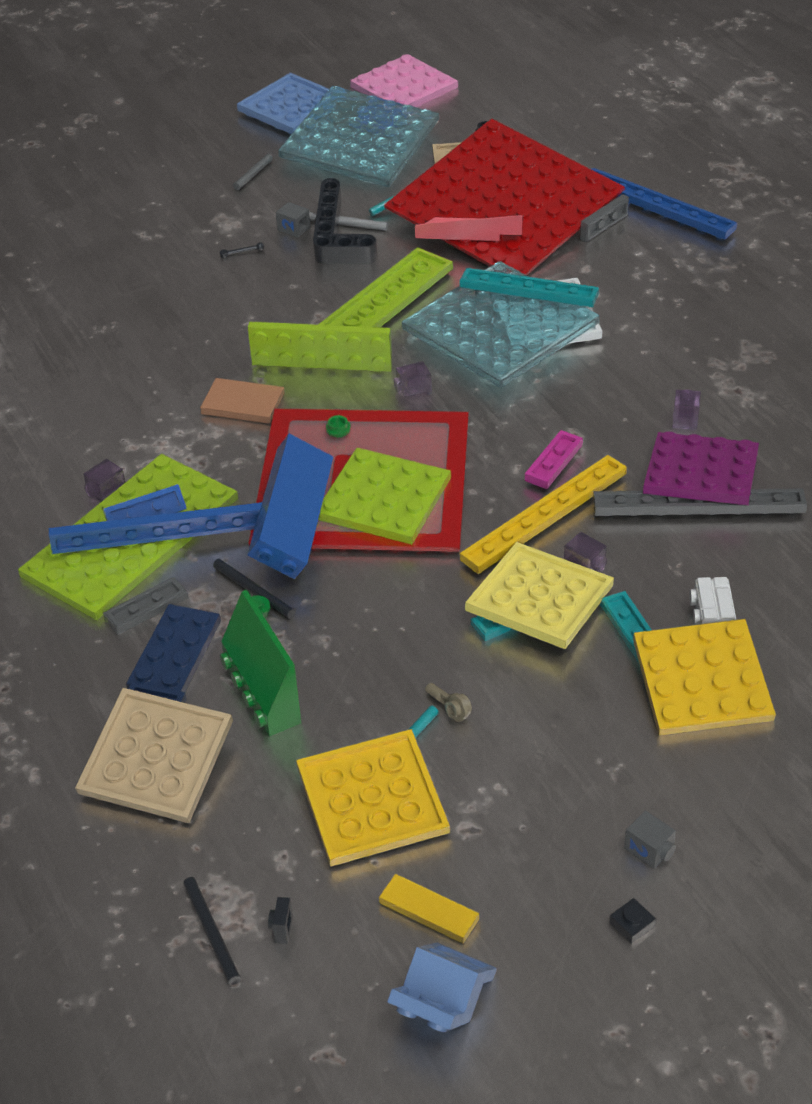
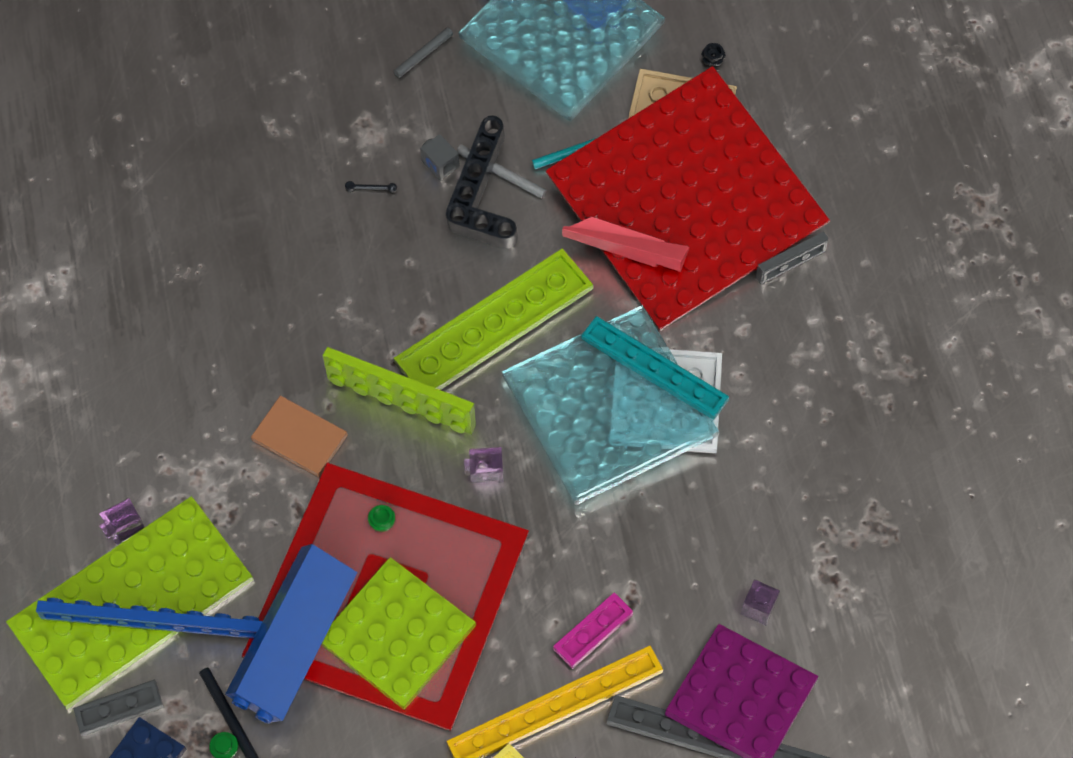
camera: 15 degrees right, 20 degrees up
blue plate [103,484,187,521] -> none
blue plate [591,168,737,240] -> none

